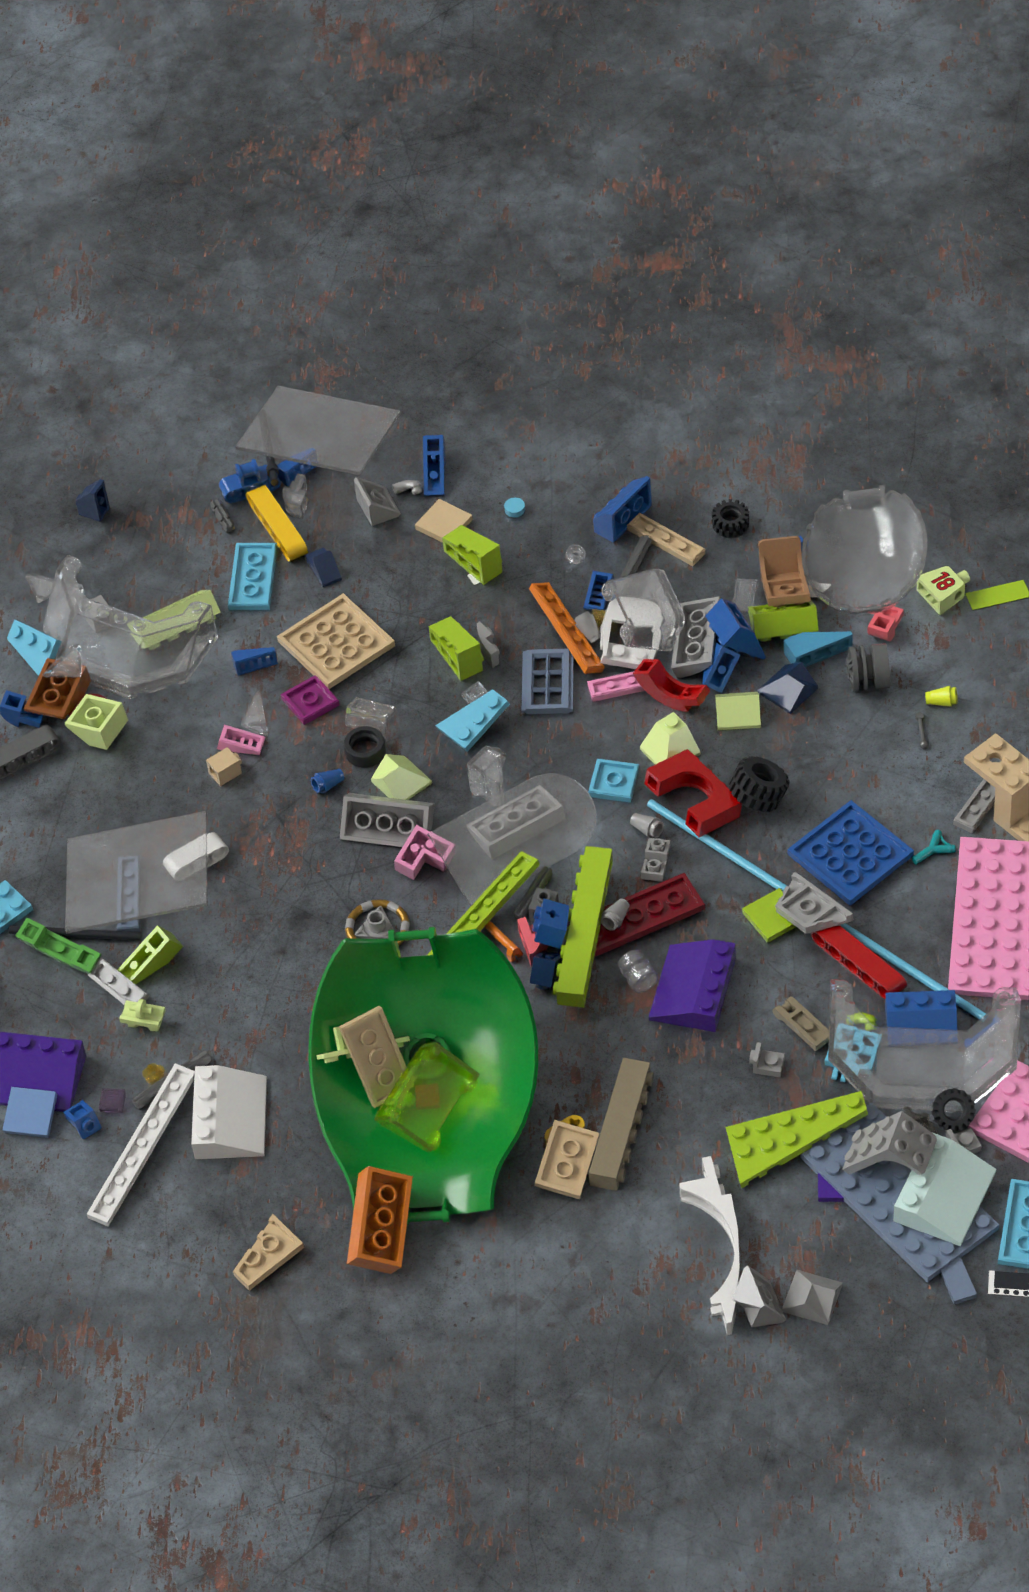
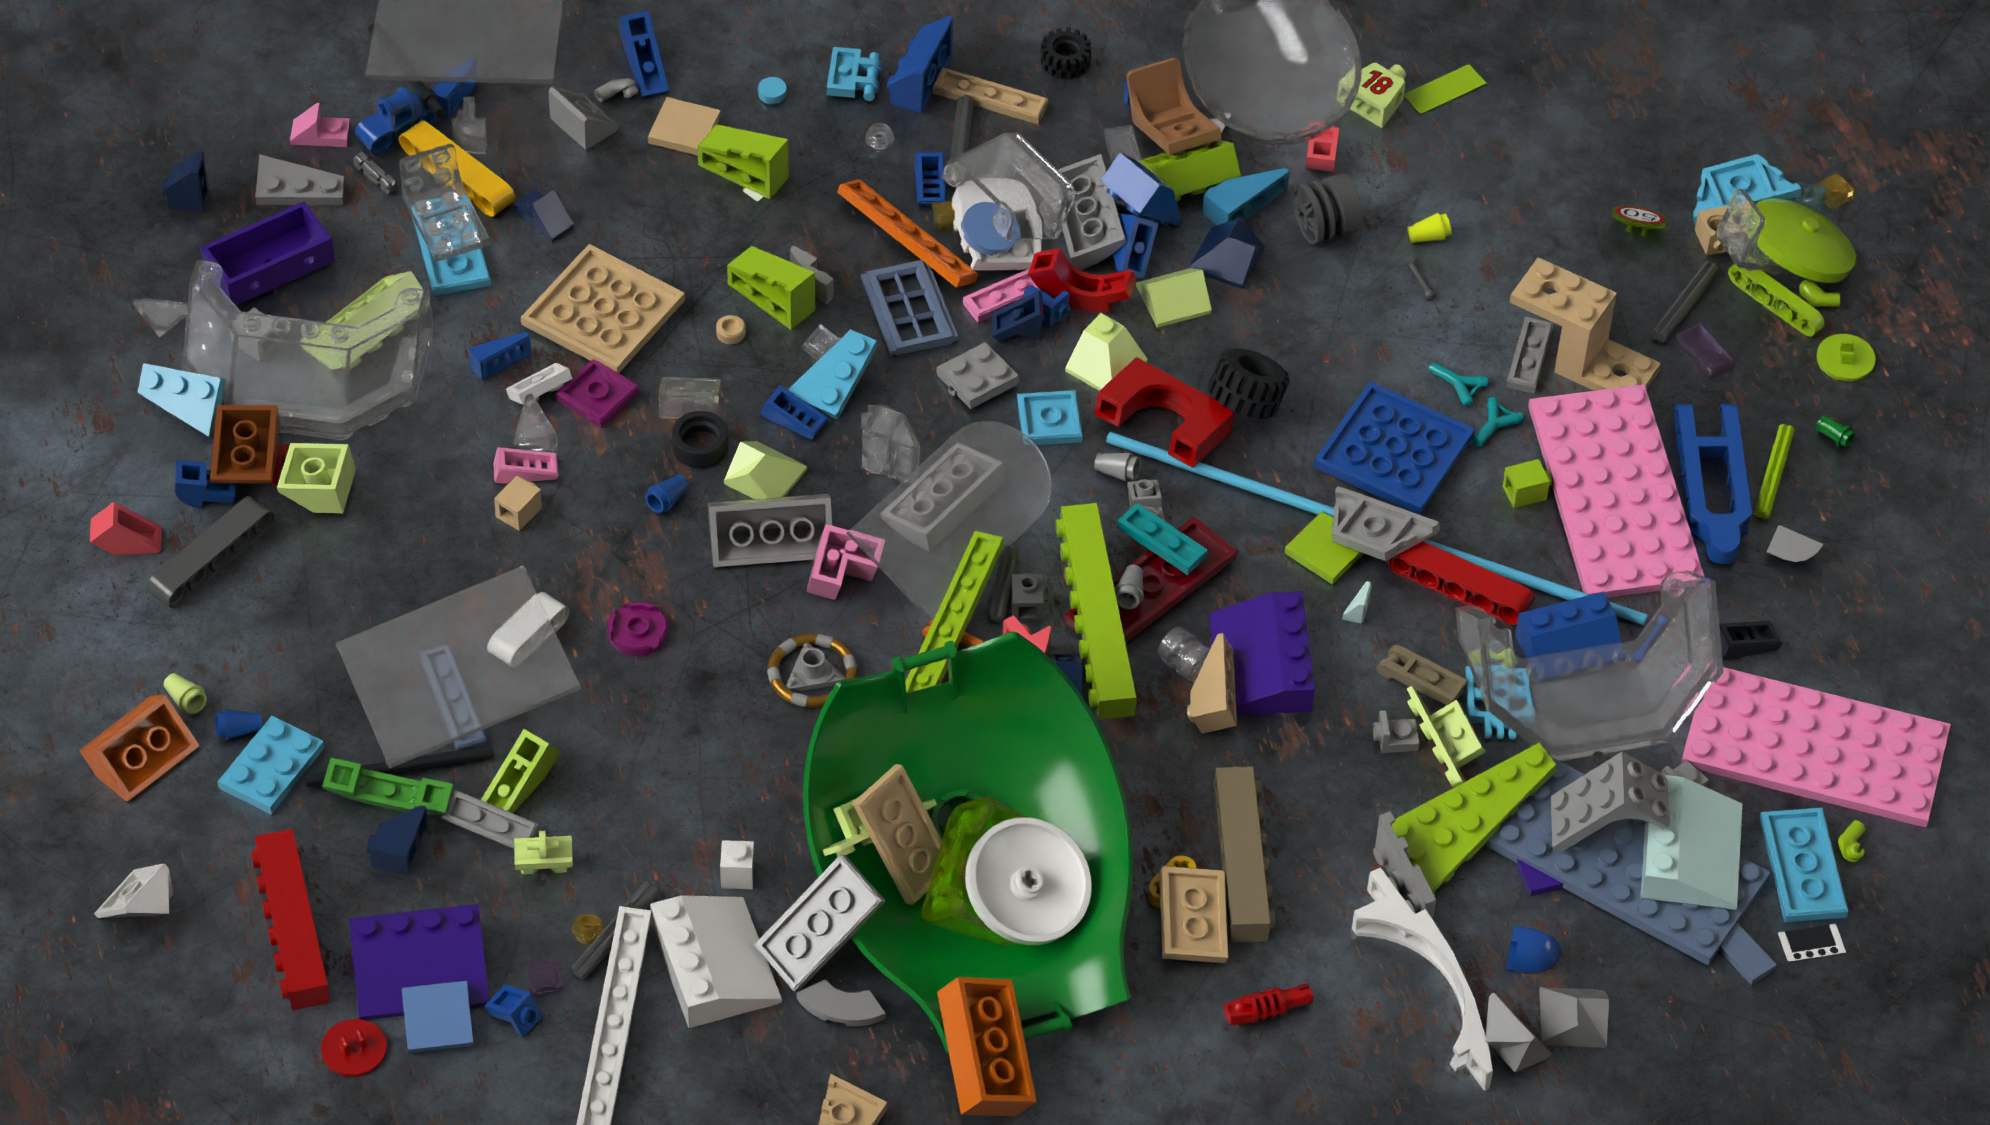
camera: 25 degrees left, 0 degrees up
clear slope [42,644,81,678] -> none
blue brick [532,898,569,949] -> none
light grey cone [574,611,601,643] -> none
black tyre [931,1088,976,1131] -> none
none -> dark purple piece [200,201,335,308]
none -> light grey wing [255,155,345,205]
none -> bright pink slope [290,103,351,147]
none -> dark blue slope [366,805,428,875]
none -> clear bracket [399,144,490,262]
none -> white plate [506,363,573,405]
none -> magenta tile [607,601,668,656]
none -> tan tile [716,315,746,344]
none -> white brick [720,840,754,890]
none -> tile [754,854,885,992]
none -> blue slope [760,385,829,440]
none -> light grey tile [797,980,885,1027]
none -> medium azure plate [827,47,882,101]
none -> light grey plate [937,342,1019,409]
none -> medium blue tile [961,202,1019,256]
none -> white dish [965,817,1092,945]
none -> dark blue slope [992,291,1043,342]
none -> blue bracket [1024,285,1070,328]
none -> teal plate [1117,503,1208,575]
none -> tan slope [1187,633,1237,734]
none -> red hinge [1223,983,1314,1025]
none -> light aqua slope [1342,581,1372,624]
none -> light grey wing [1373,811,1436,918]
none -> yellowish green bracket [1407,686,1486,788]
none -> teal piece [1429,361,1489,407]
none -> lime brick [1502,459,1552,508]
none -> blue brick [1506,925,1561,973]

